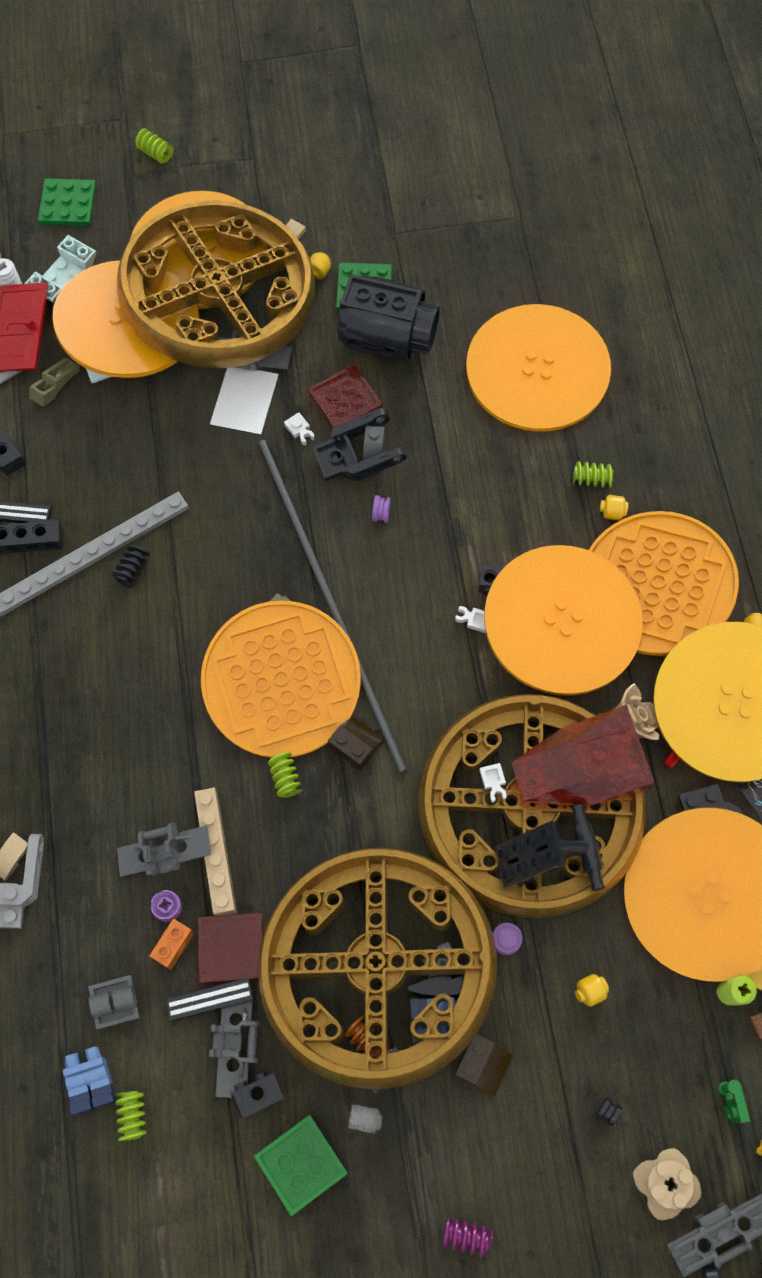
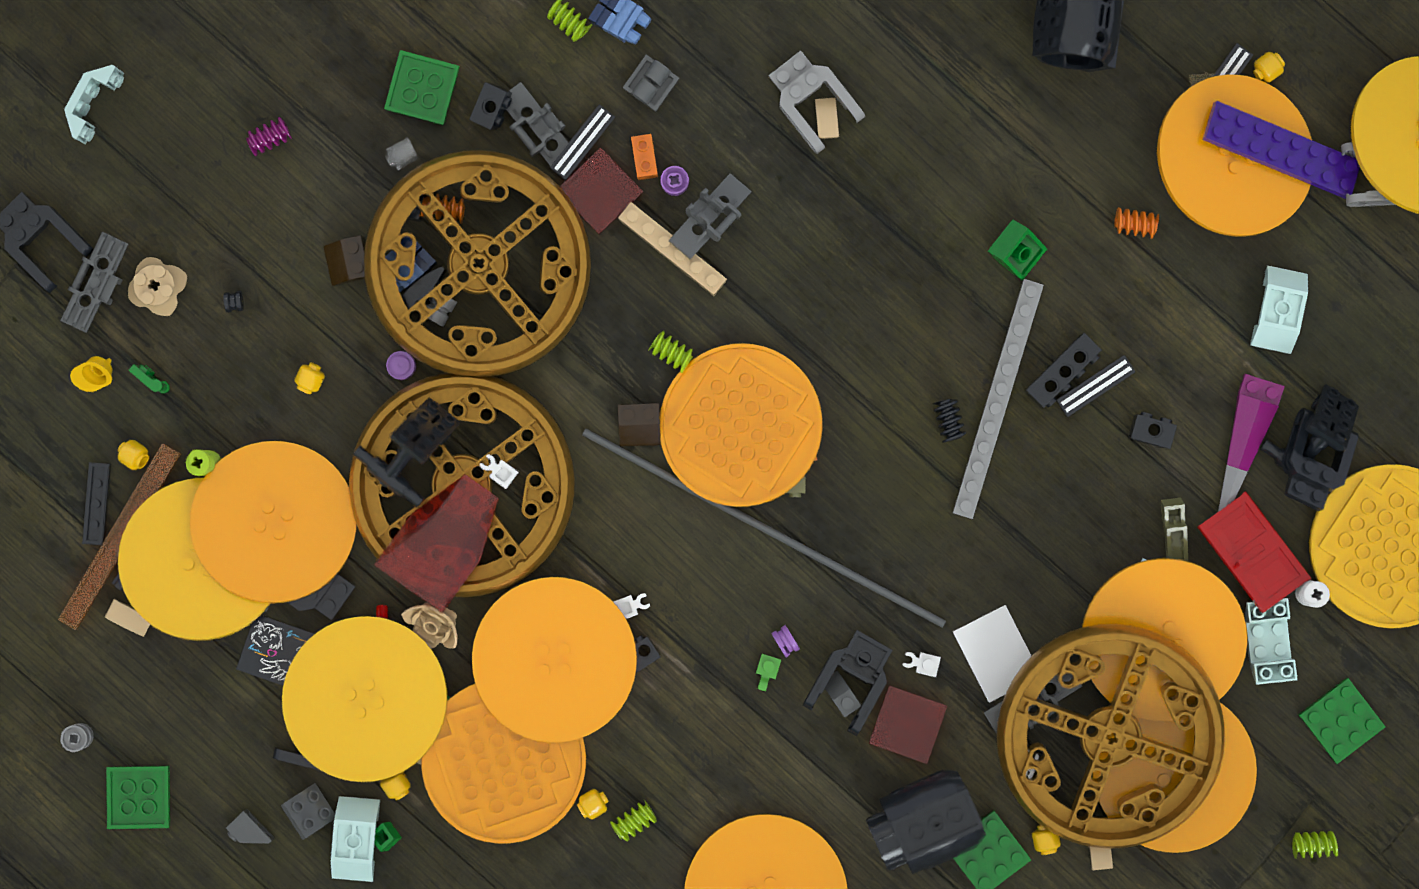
camera: 135 degrees right, 20 degrees up
none -> bright green plate [756,654,781,691]

